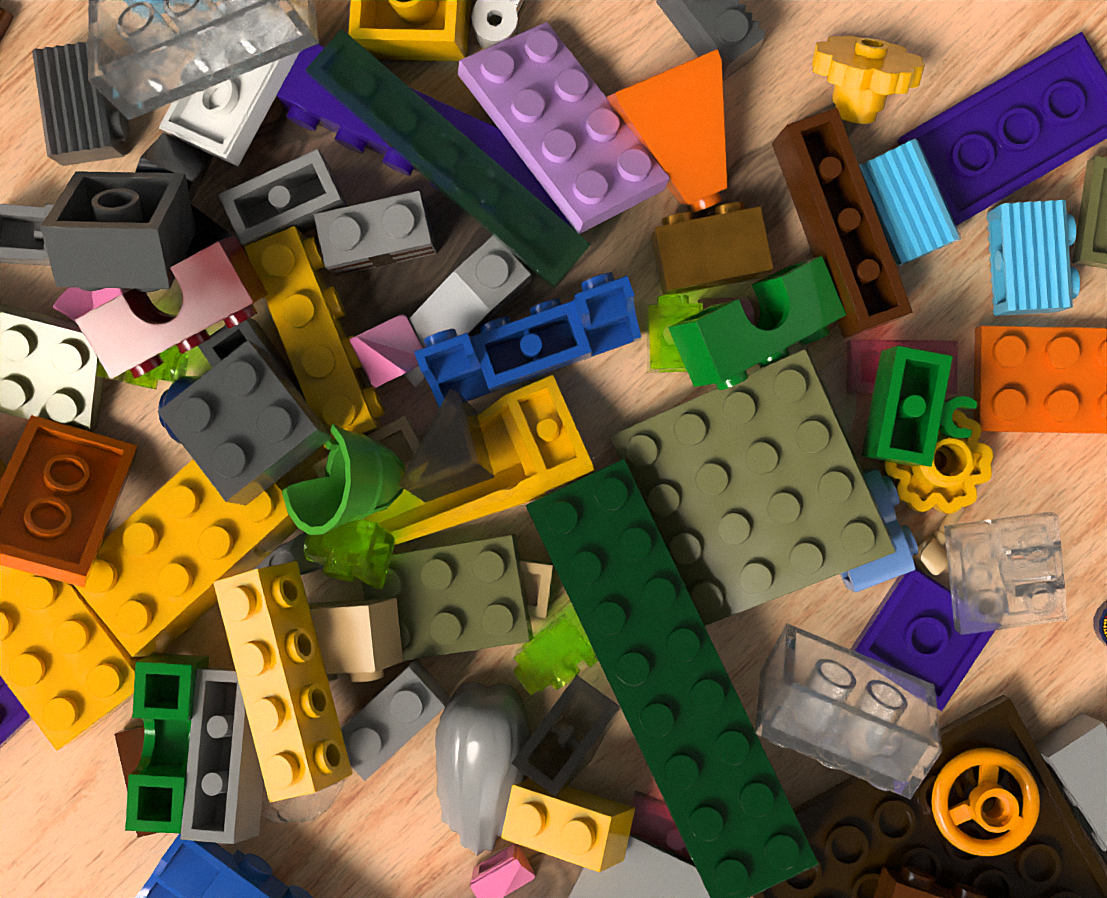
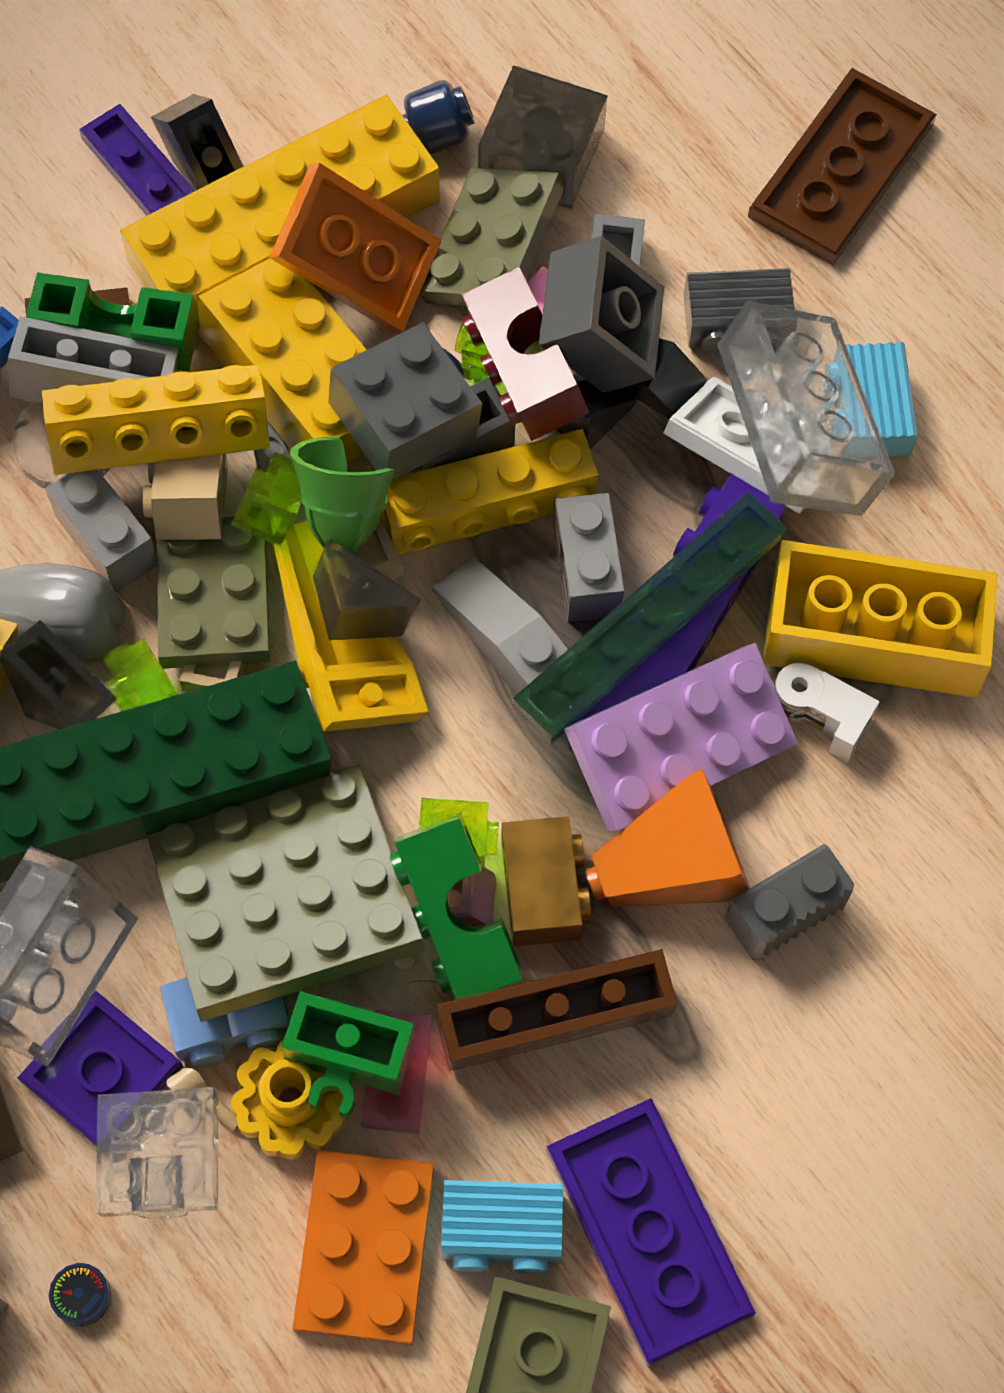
camera: 90 degrees right, 20 degrees down
light grey brick [218,149,348,246] -> none
bright pink slope [349,314,423,388] -> none
blue bracket [414,272,642,410] -> none
yellow plant [811,35,925,124] -> none
medium azure brick [859,139,962,266] -> none

